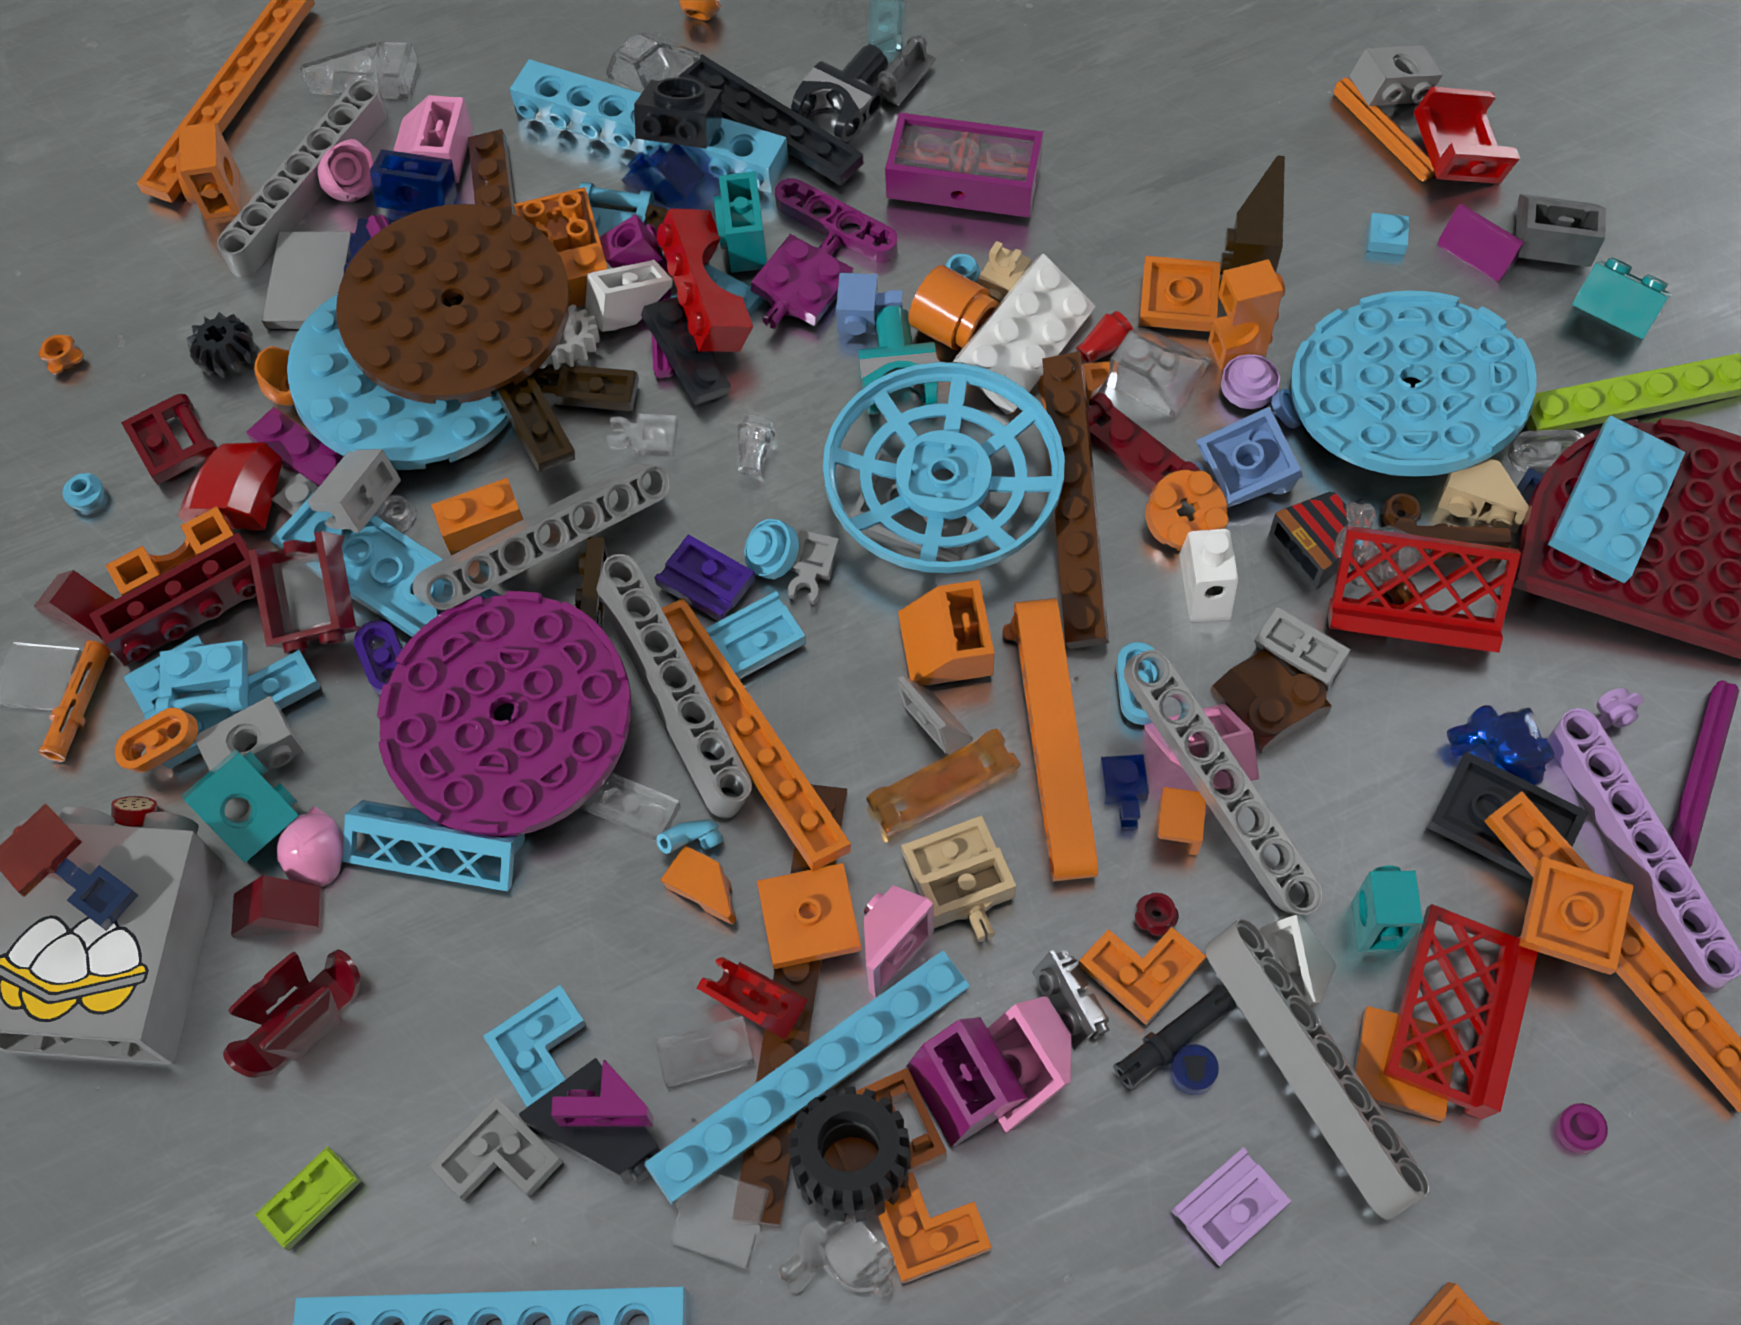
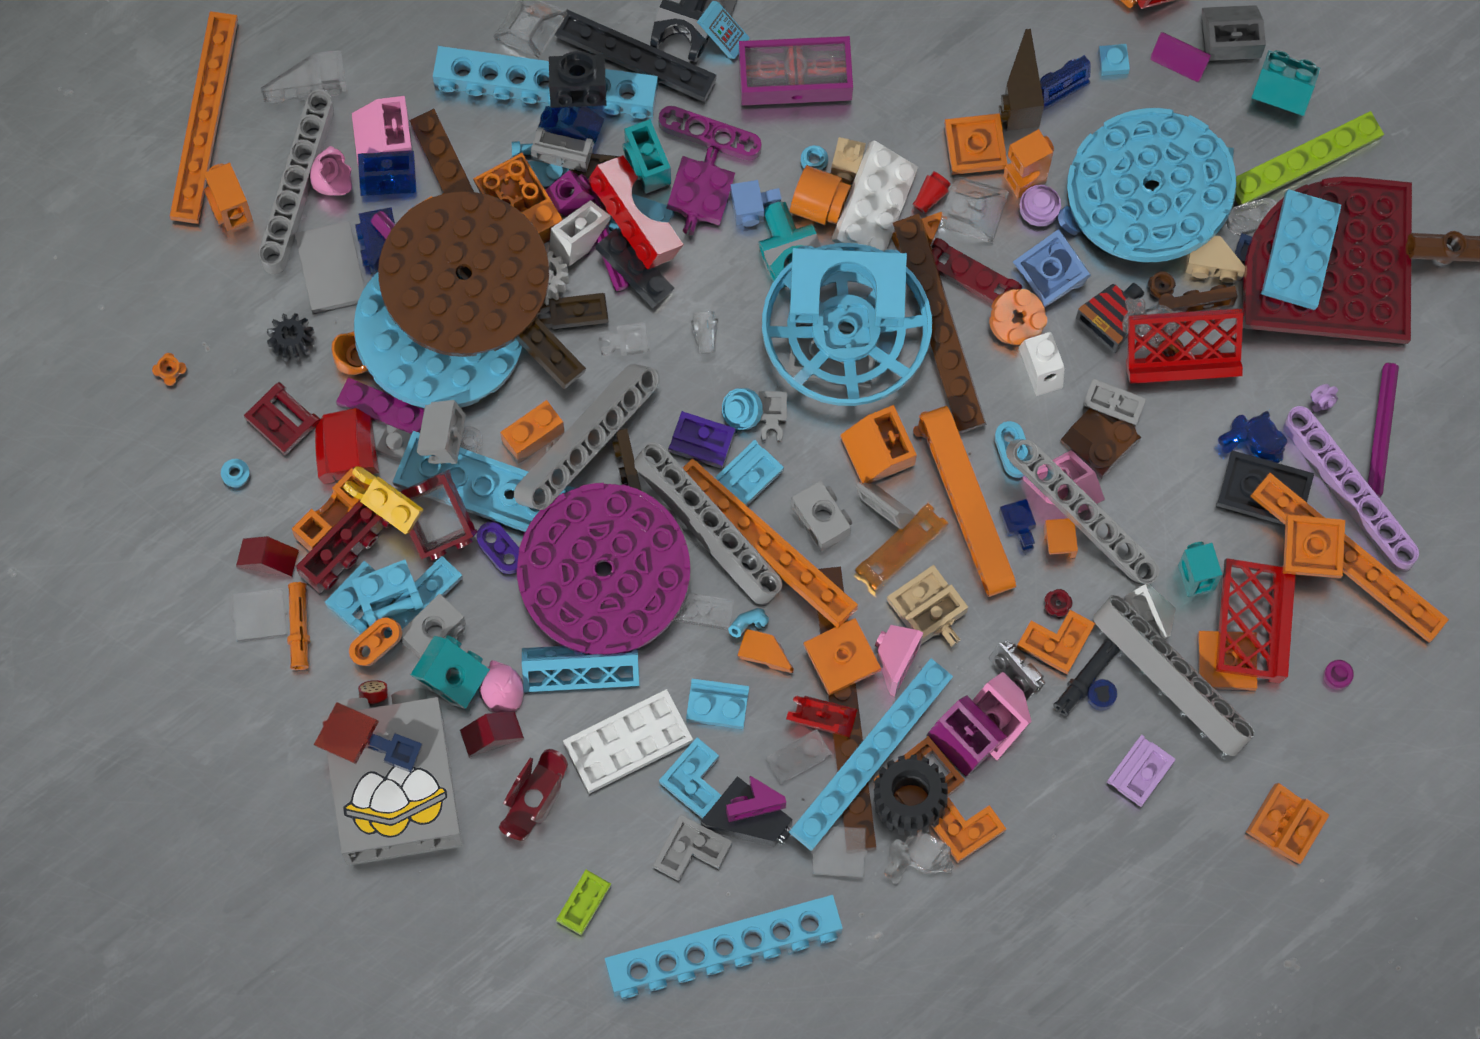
camera: 20 degrees left, 10 degrees up
none -> yellow hinge [343,466,423,535]
none -> light grey hinge [531,127,594,172]
none -> white plate [563,689,693,794]
none -> medium azure plate [686,679,749,729]
none -> medium azure tile [697,1,750,59]
none -> medium azure arch [789,246,907,327]
none -> light grey brick [791,480,852,552]
none -> clear blue plate [1040,55,1091,110]

